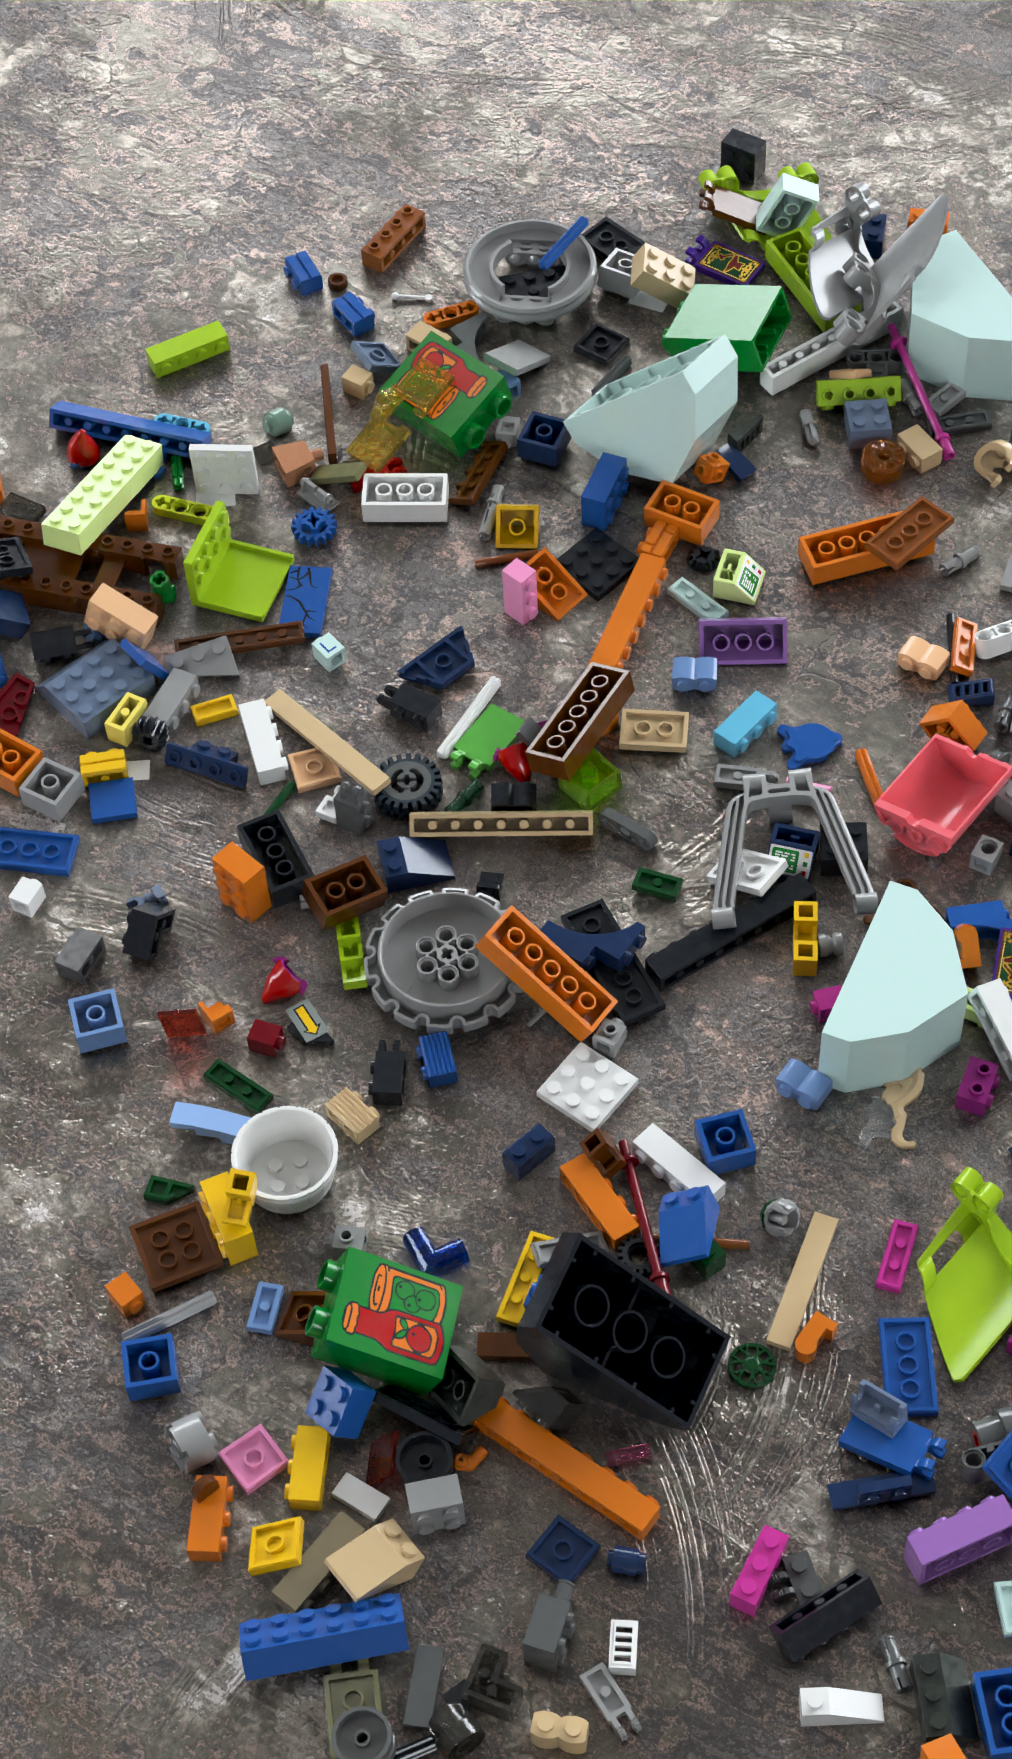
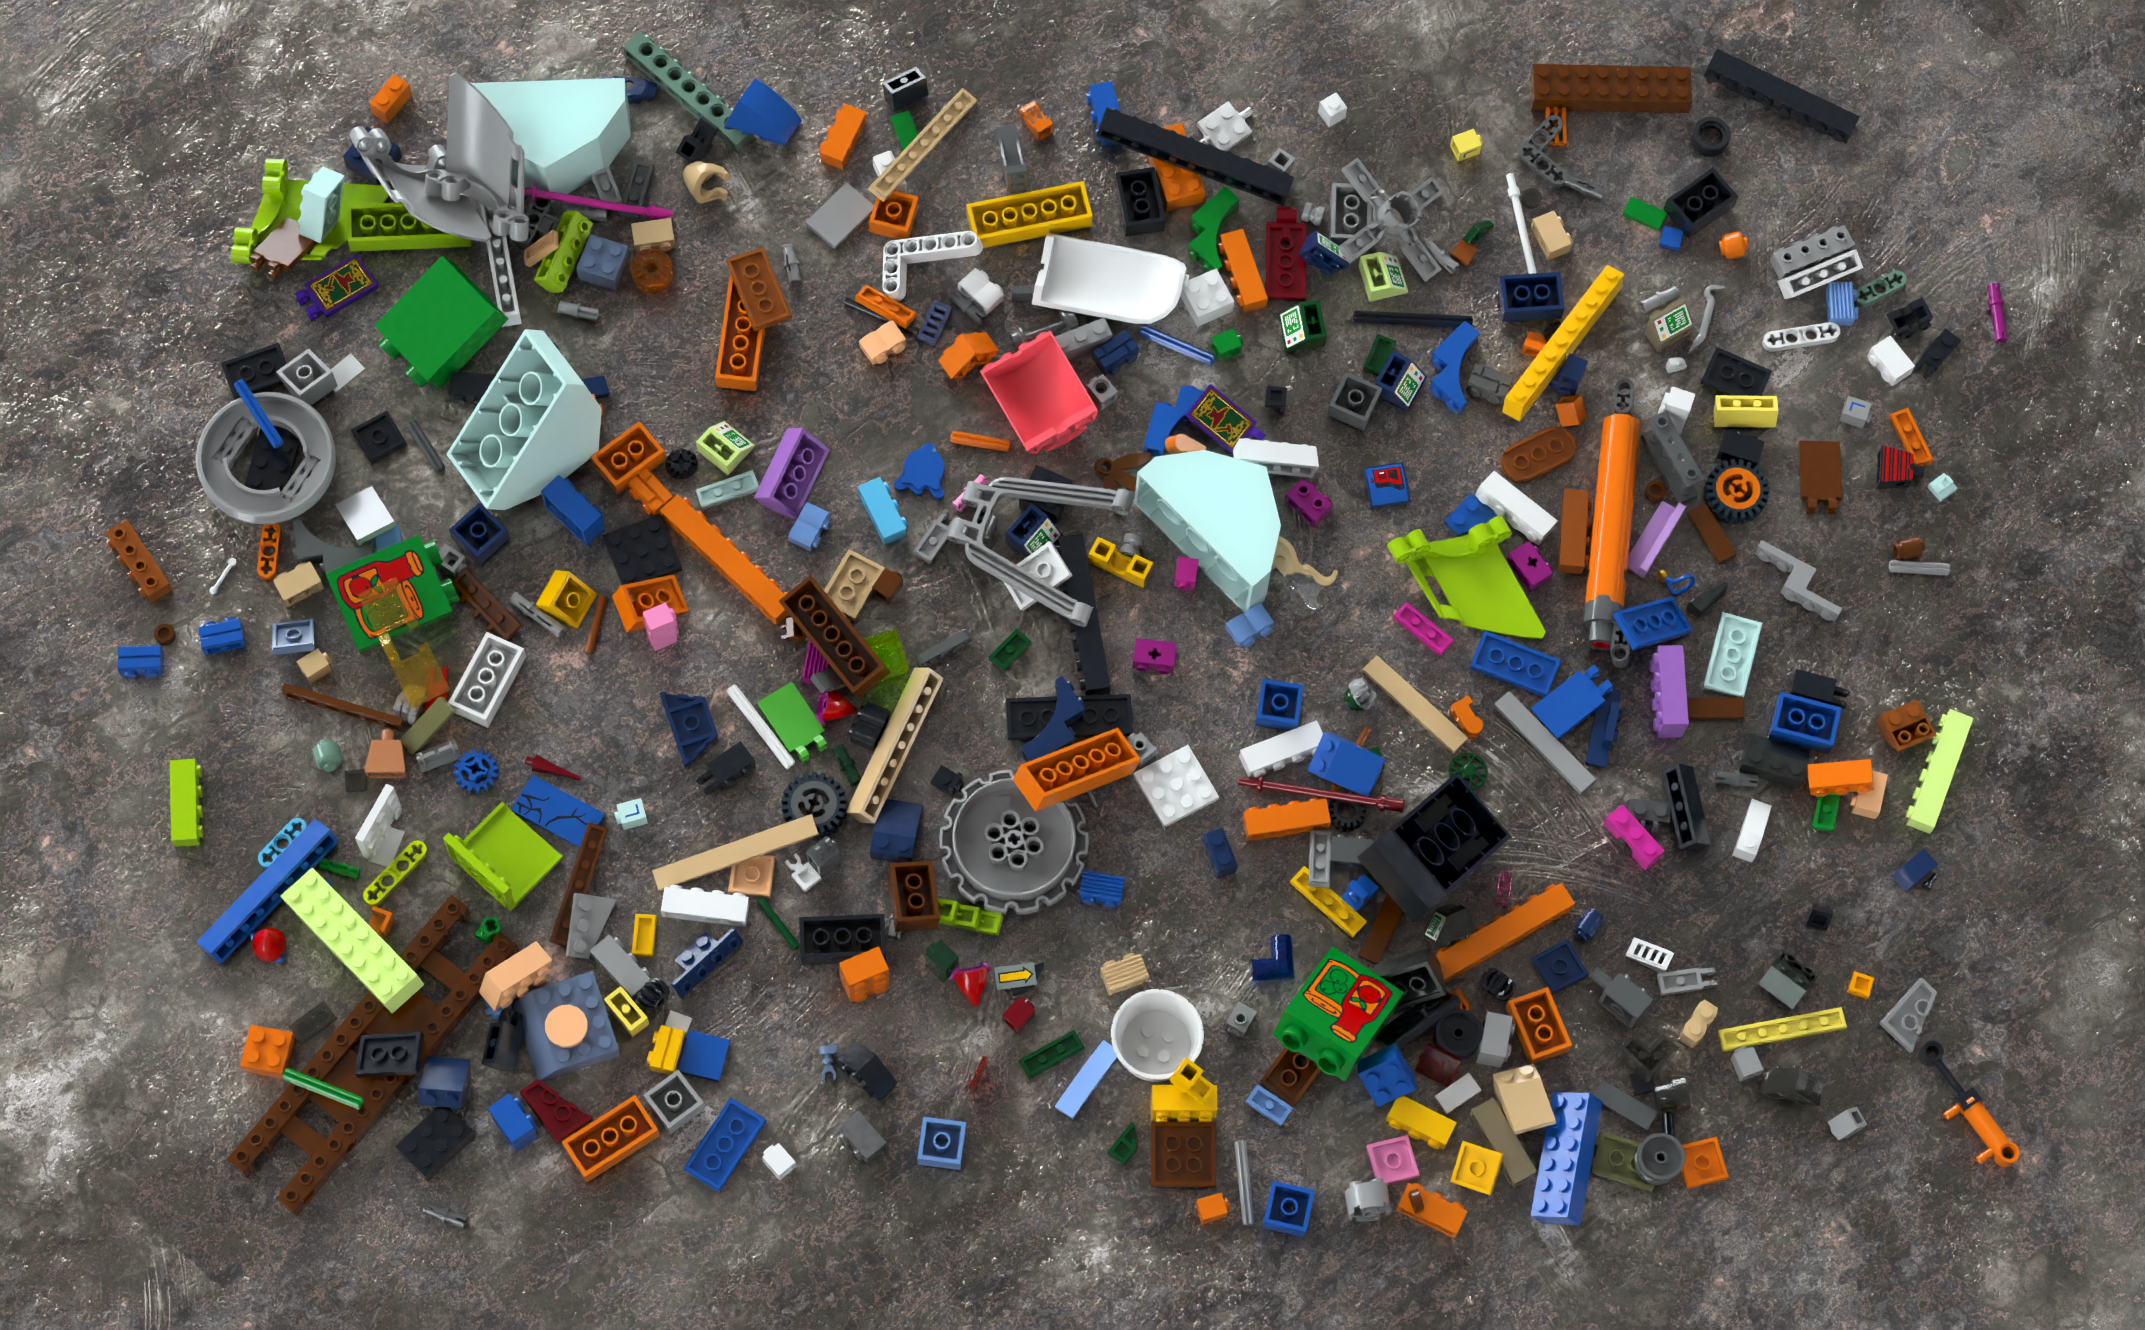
camera: 75 degrees left, 15 degrees up
blue tile [119,638,170,681] -> none
orange panel [198,1001,235,1034] -> none
black hinge [368,1040,406,1105] -> none
reddish brown brick [579,1128,627,1179] -> none
tan brick [630,243,695,309] -> none
black brick [721,128,767,184] -> none
sand blue hinge [849,1379,908,1439] -> none
none -> dark red piece [524,754,581,780]
none -> light nougat tile [545,1005,588,1048]
none -> reddish brown brick [872,568,903,605]
none -> clear green brick [925,940,959,983]
none -> magenta brick [1132,638,1177,674]
none -> black gear [1479,968,1516,1001]
none -> light grey tile [1494,691,1596,794]
none -> orange brick [1506,987,1572,1065]
none -> reddish brown tile [1687,698,1744,720]

